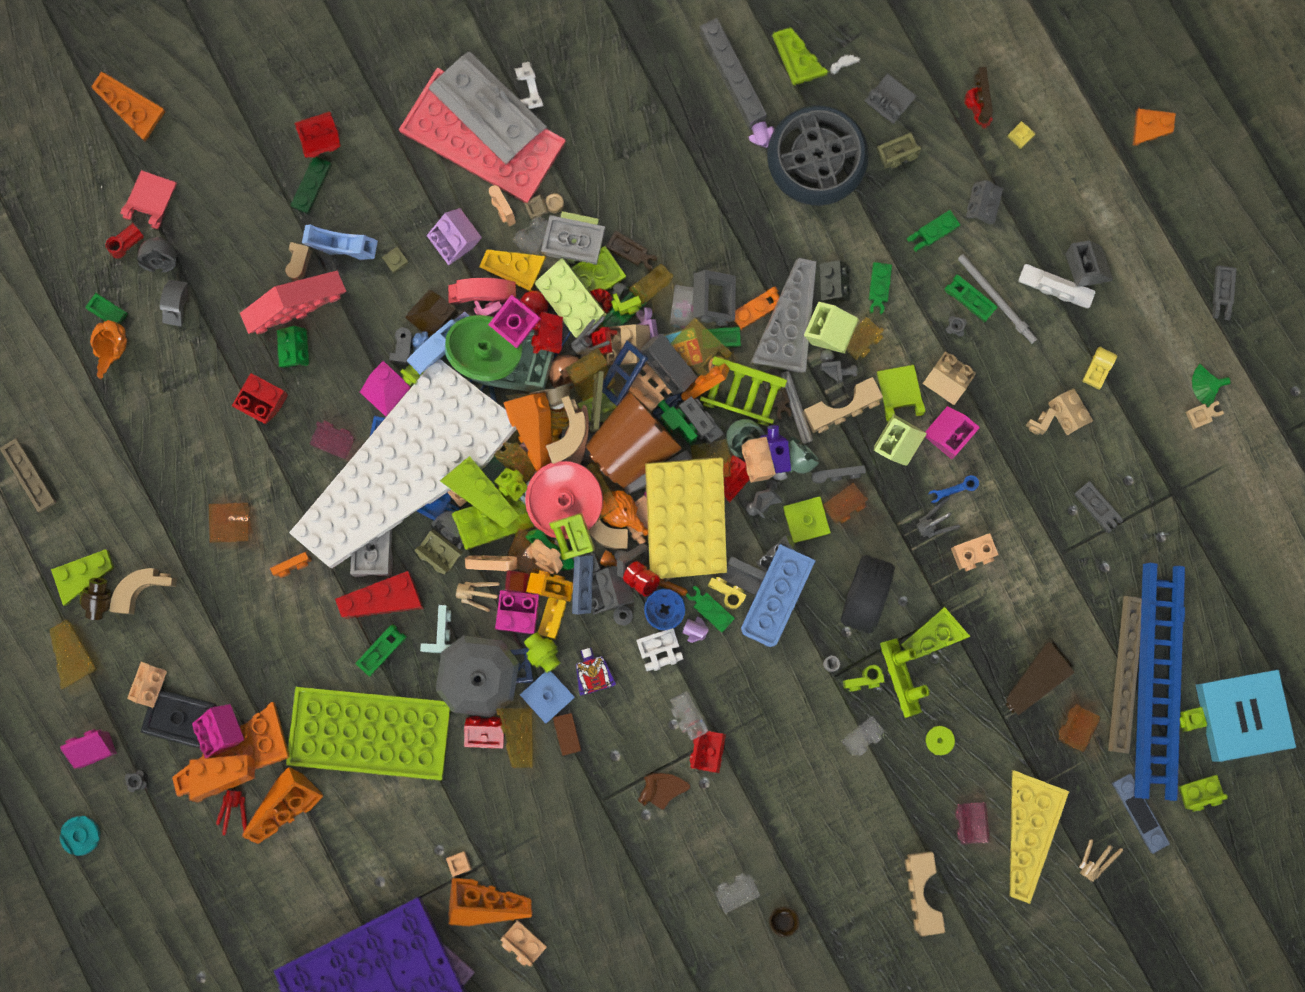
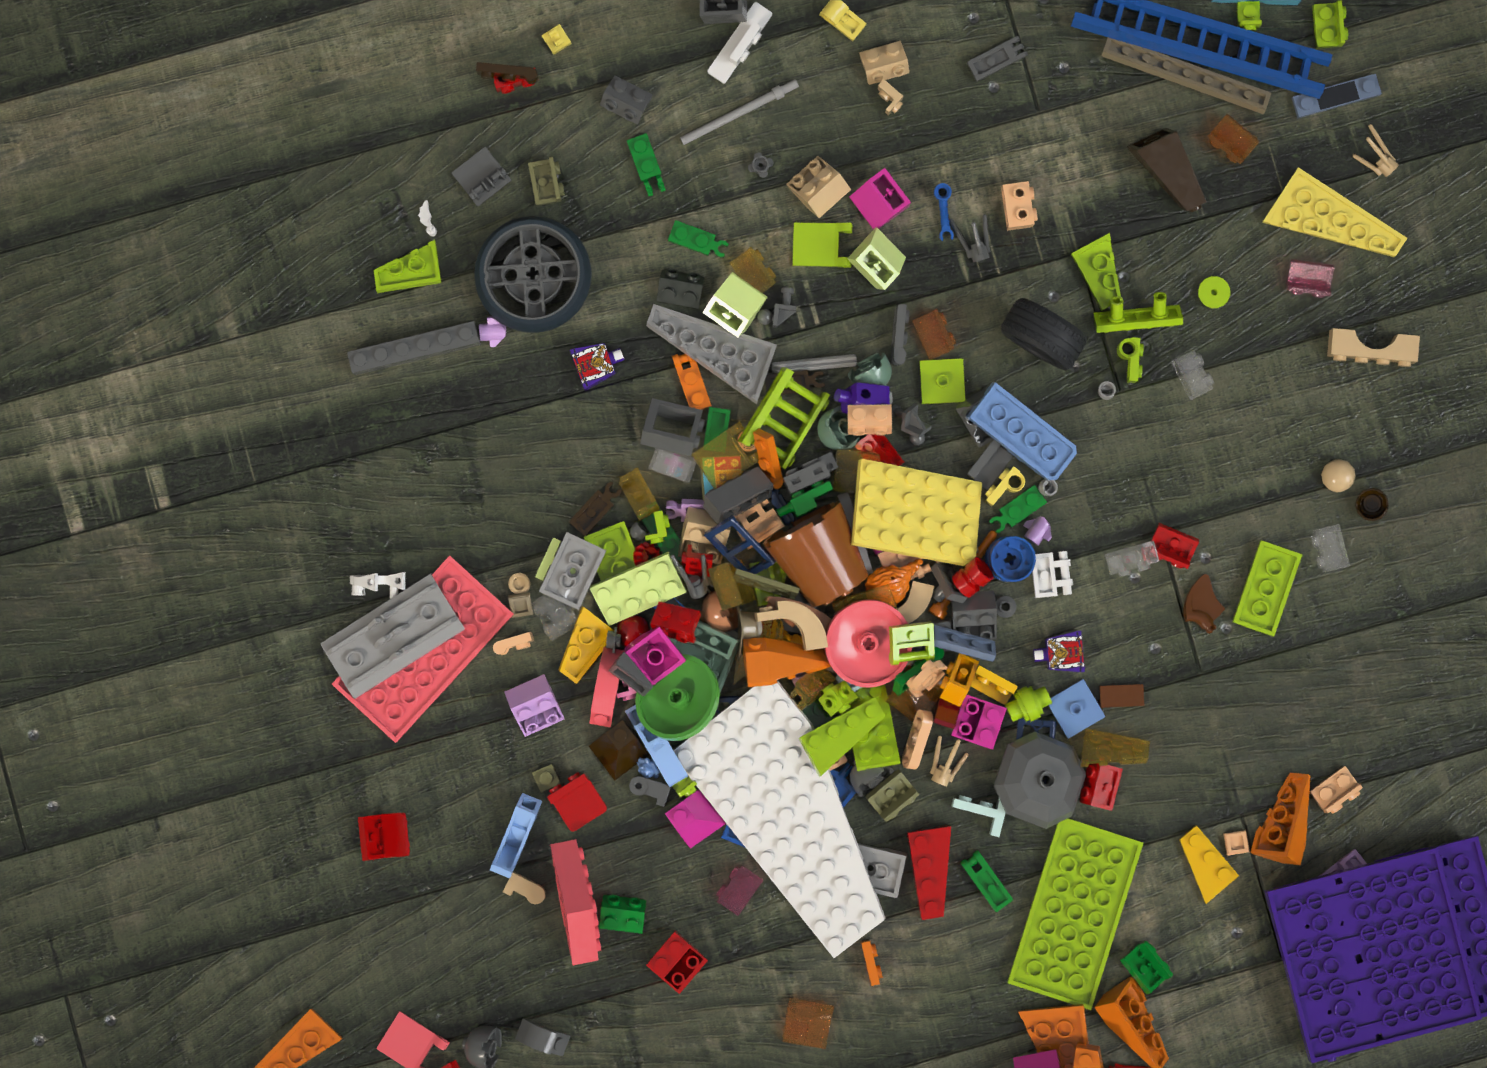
camera: 80 degrees left, 5 degrees up
dark green plate [290,157,332,215] -> none
tan arch [803,377,883,433] -> none
green plate [944,275,997,323] -> none
none -> red bracket [547,772,607,832]
none -> torso [570,343,624,390]
none -> dark grey plate [606,627,621,653]
none -> dark grey slope [609,652,653,696]
none -> light grey hinge [1038,479,1058,496]
none -> green bracket [1120,941,1173,994]
none -> yellow wing [1179,825,1239,904]
none -> lime plate [1232,540,1302,637]
none -> tan hair [1321,459,1356,492]

